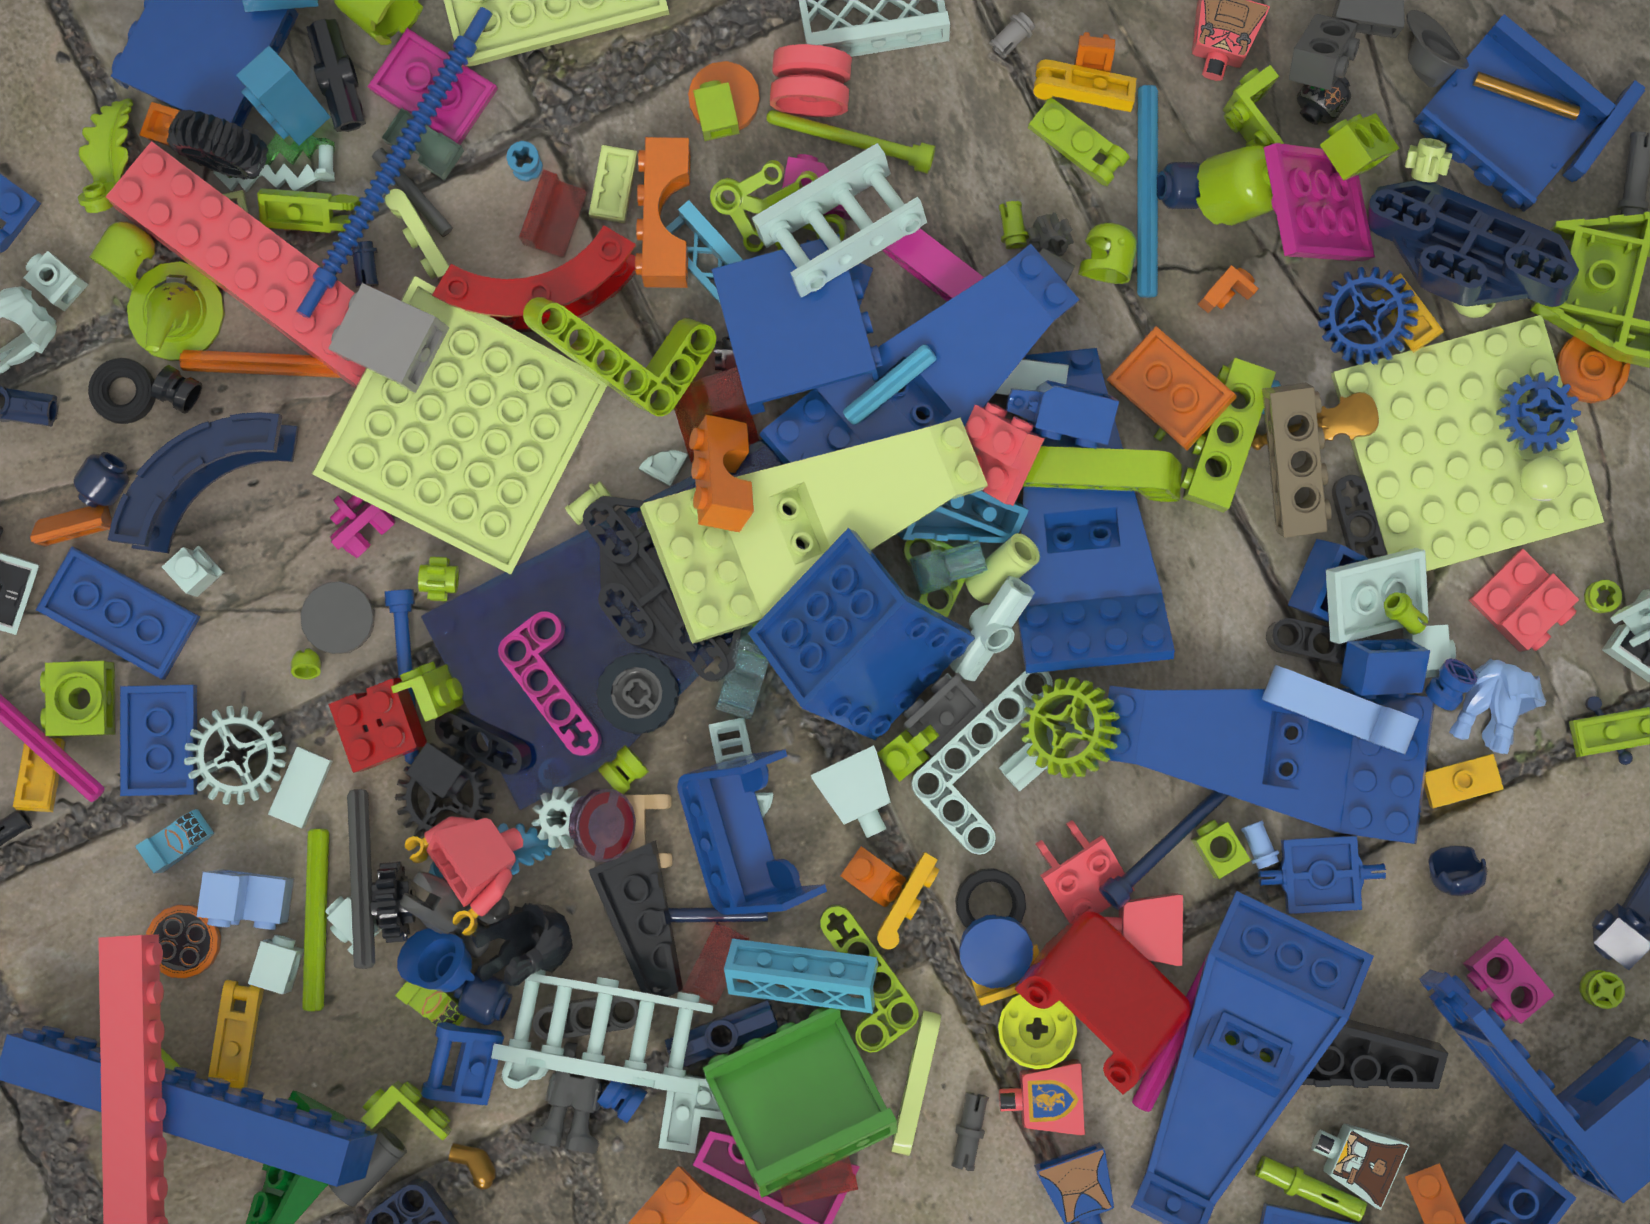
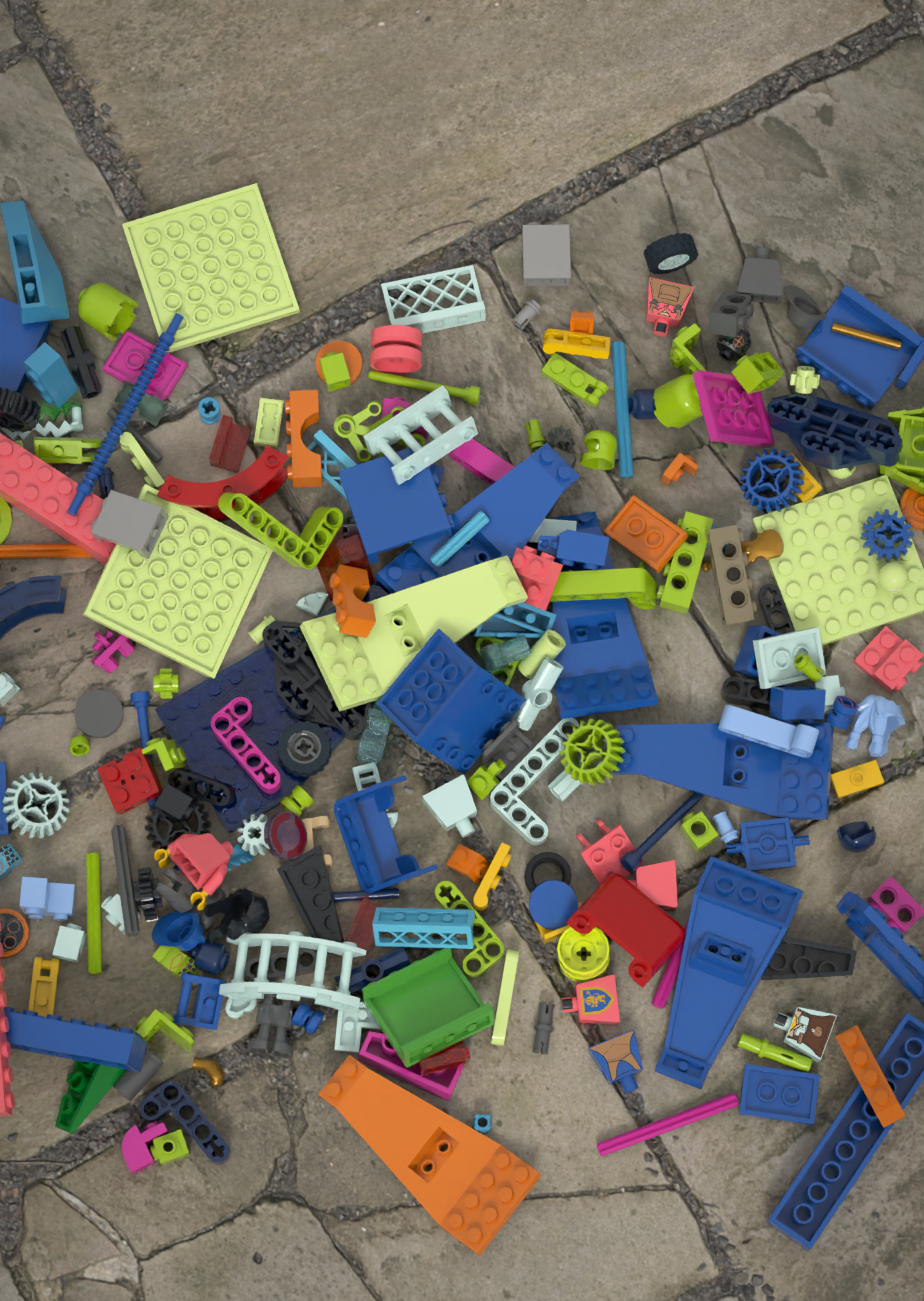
camera: 10 degrees left, 10 degrees down
light aqua tile [268,747,333,828] -> none

